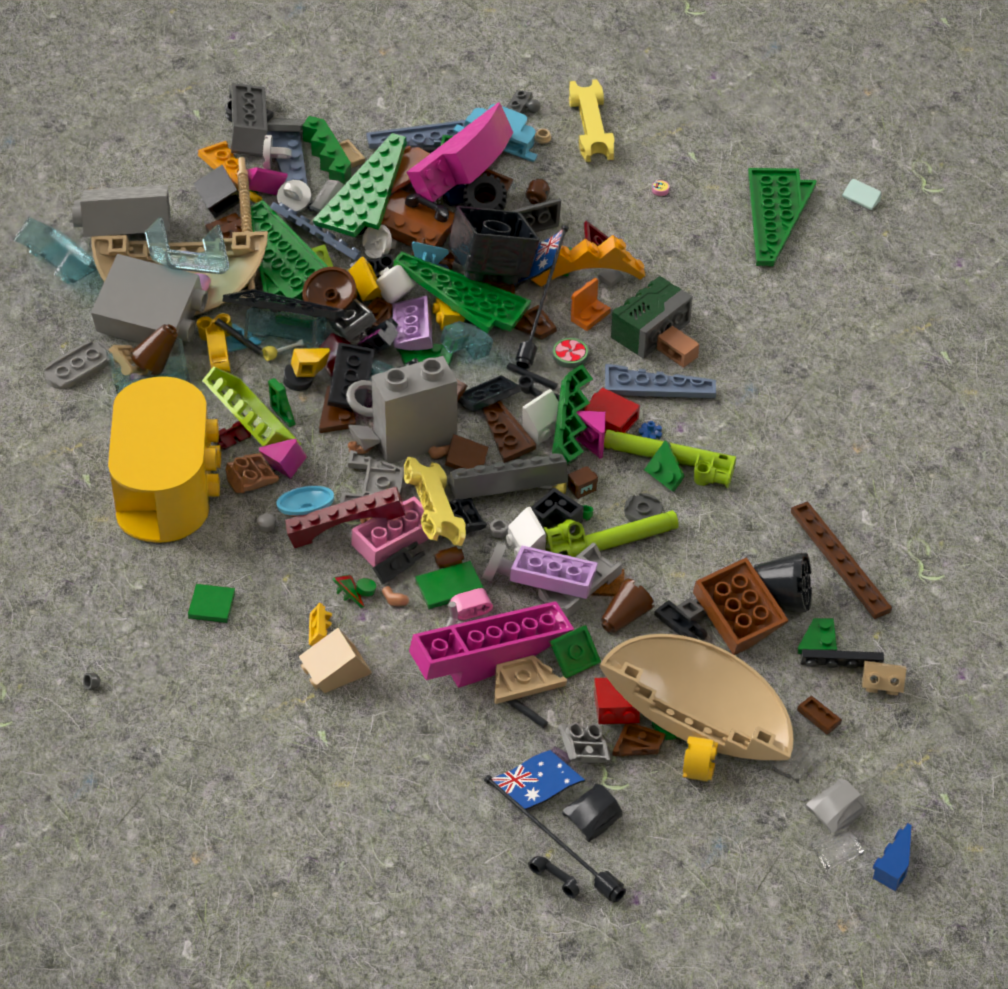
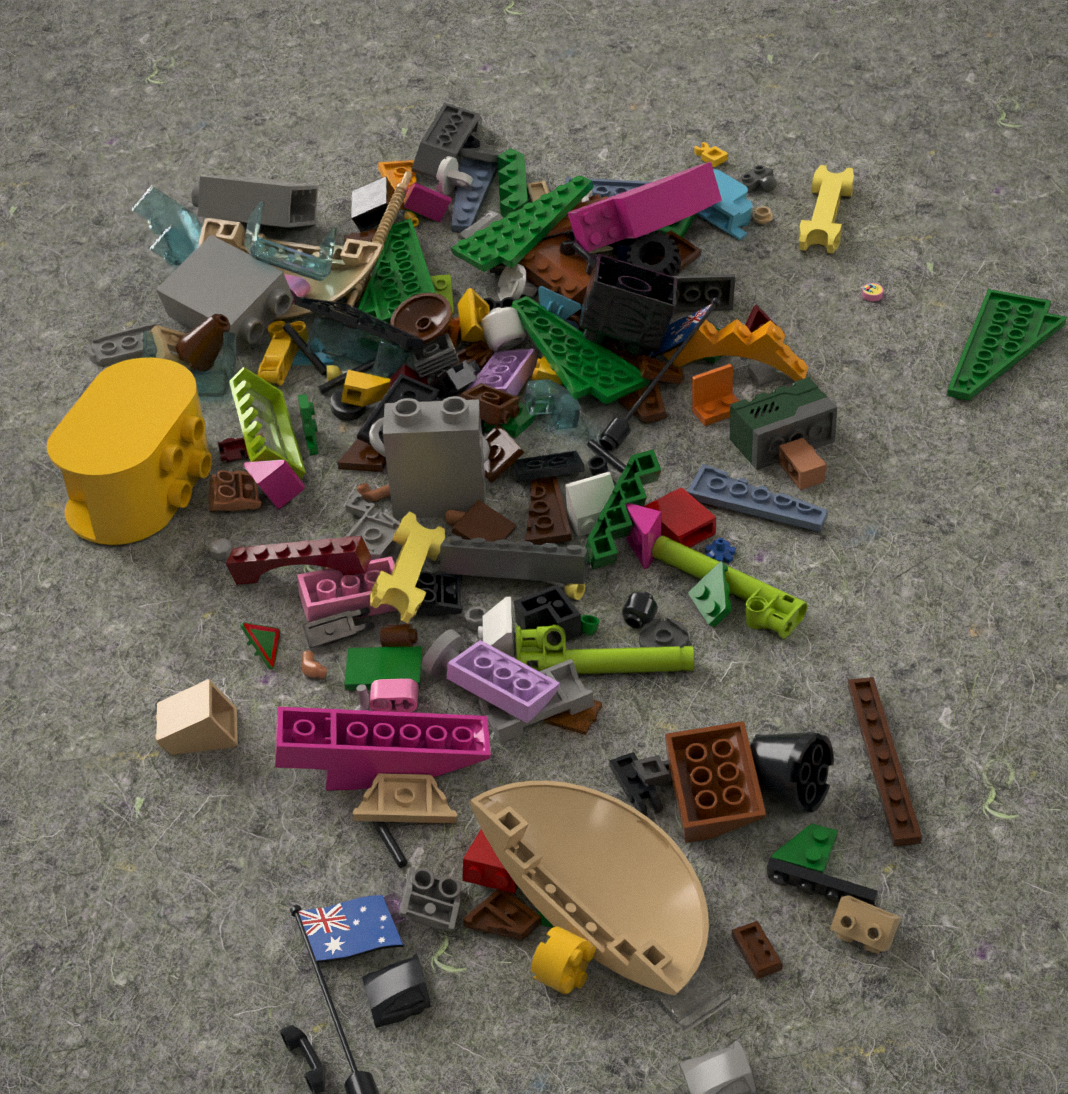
camera: 25 degrees right, 5 degrees down
green tile [188,584,236,623] -> none
sand blue wing [270,202,362,261] -> none
white tile [277,180,312,213] -> none
medium azure dish [277,486,334,517] -> none
yellow plate [309,603,332,646] -> none
light grey slope [348,425,381,450] -> none
green tile [356,578,376,597] -> none
reddish brown head [525,179,550,205] -> none
green tile [549,625,601,678] -> none
tile [553,338,588,368] -> none
reddish brown brick [567,466,598,499] -> none
reddish brown cone [601,578,655,633] -> none
none -> black bar [318,358,379,394]
none -> reddish brown plate [461,383,520,425]
none -> black head [622,592,658,629]
none -> reddish brown wing [638,354,684,384]
none -> yellow plate [694,142,728,167]

